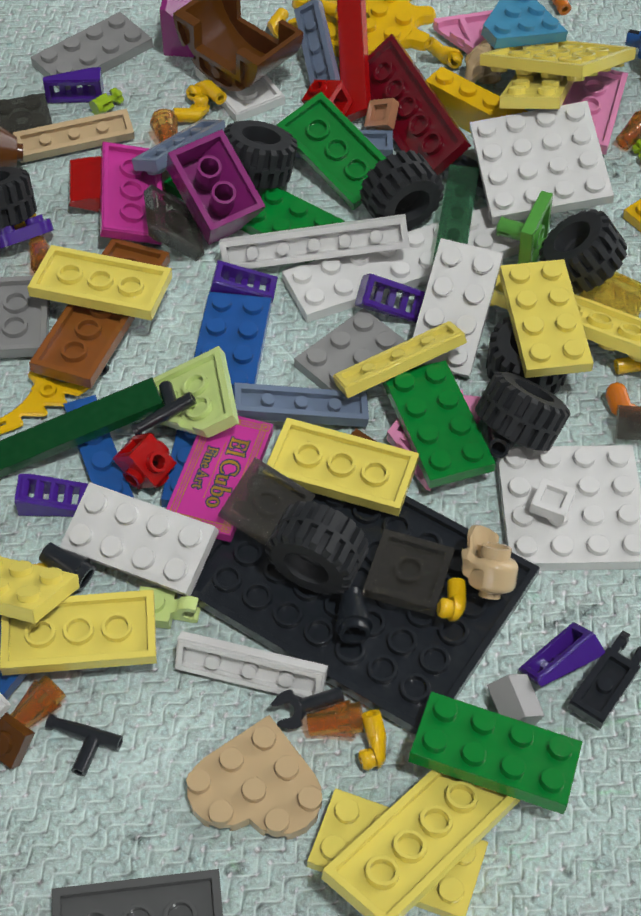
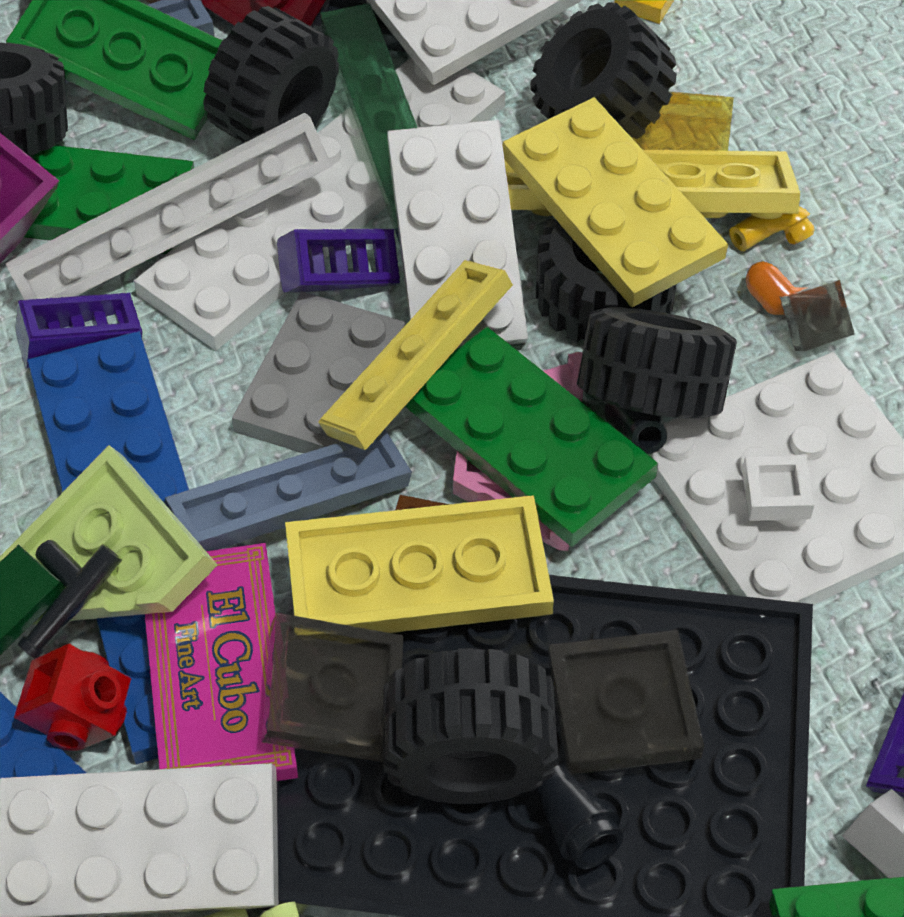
camera: 25 degrees left, 0 degrees up
yellow arm [437,578,466,622] -> none
tan head [461,525,518,600] -> none
bright green tile [496,191,553,264] -> none

